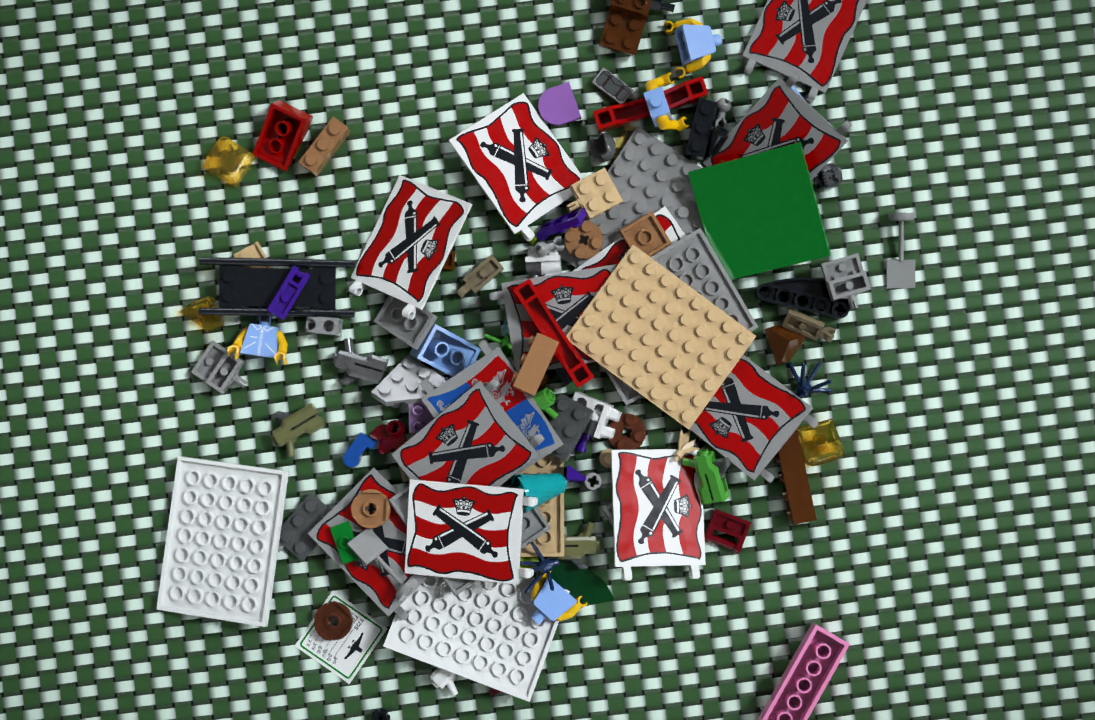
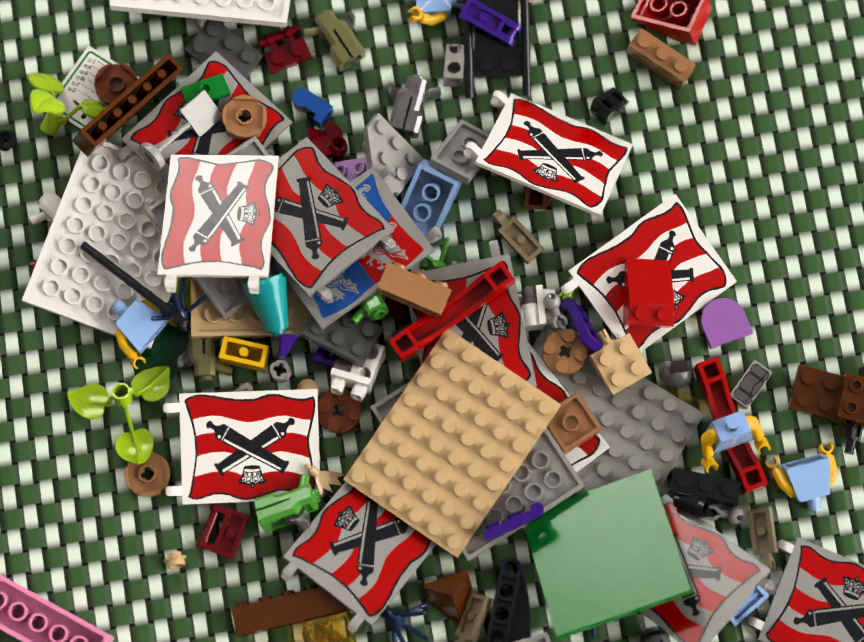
camera: 85 degrees right, 10 degrees down
none -> lime plant [28,73,107,135]
none -> lime plant [67,366,170,465]
none -> reddish brown brick [72,53,184,157]
none -> black bar [80,241,188,327]
none -> medium nougat plate [124,451,171,498]
none -> tan plate [164,551,187,569]
none -> yellow brick [219,336,270,373]
none -> dark red plate [257,24,312,75]
none -> dark purple plate [483,502,544,542]
none -> black slope [590,87,629,126]
none -> red slope [623,258,674,328]
none -> dark tan plate [747,506,778,571]

